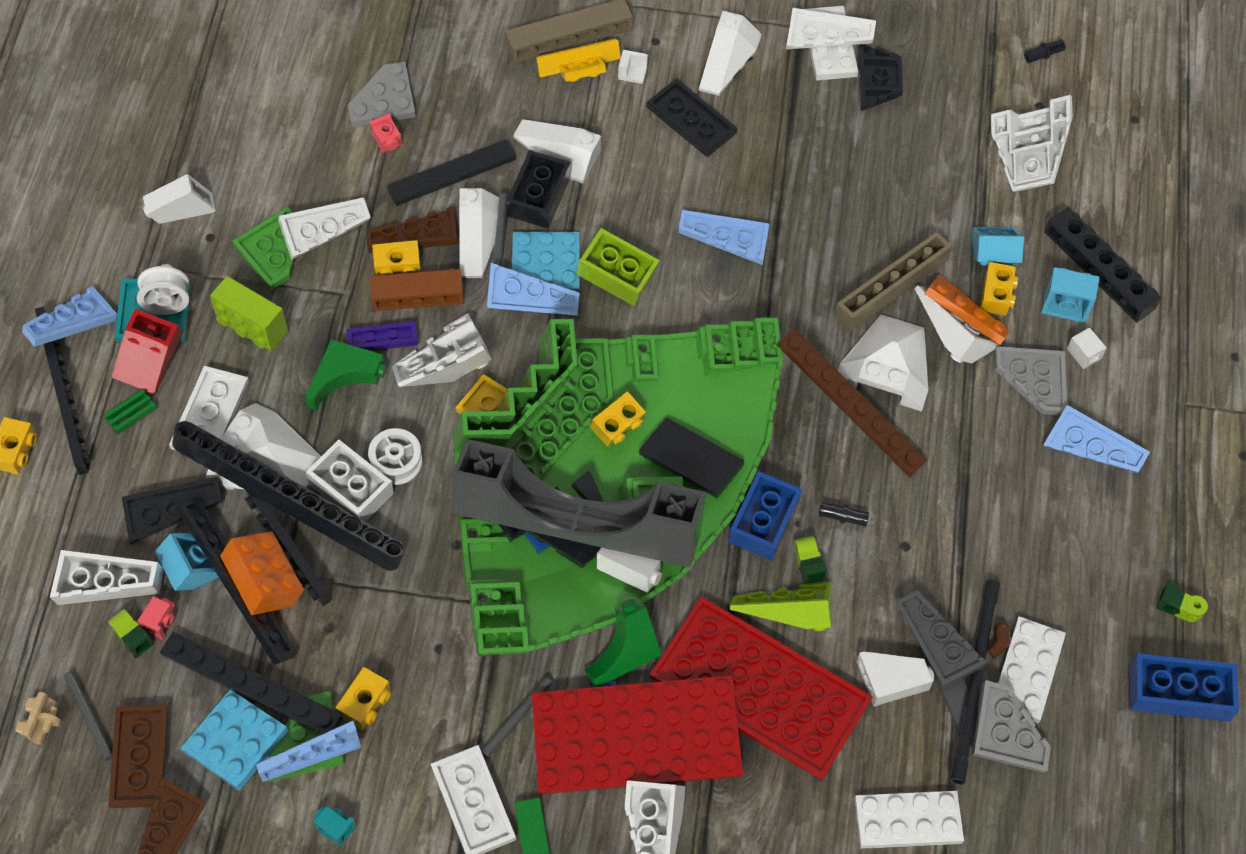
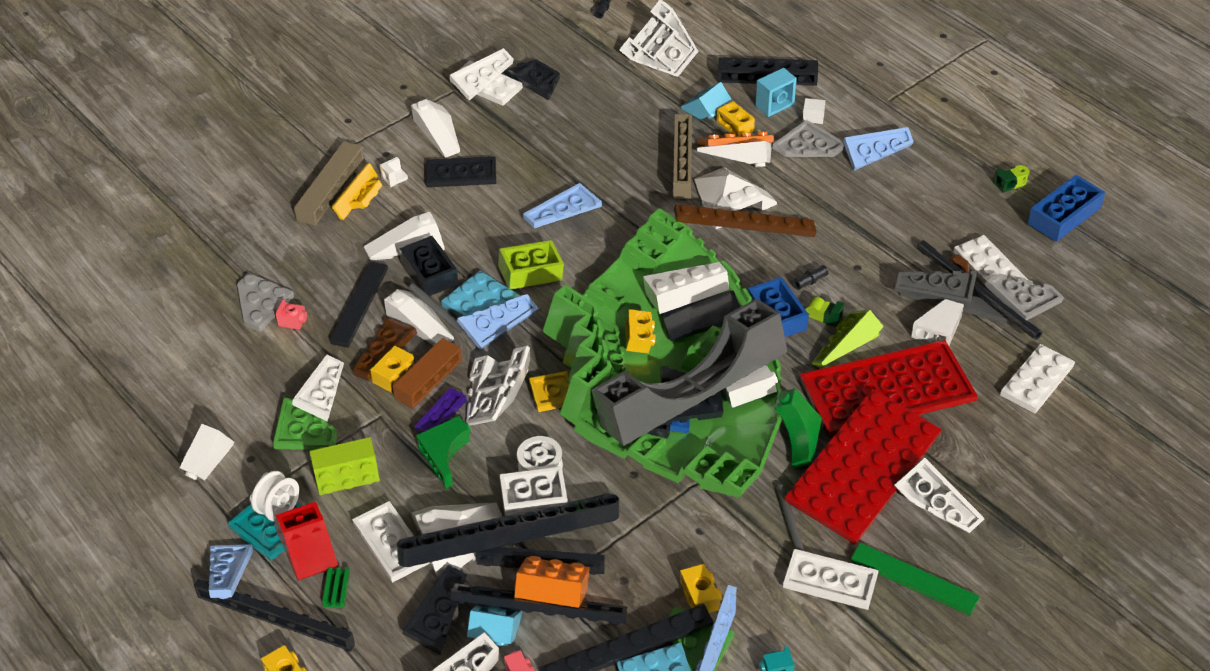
camera: 45 degrees left, 15 degrees down
none -> white wedge [643,262,730,314]

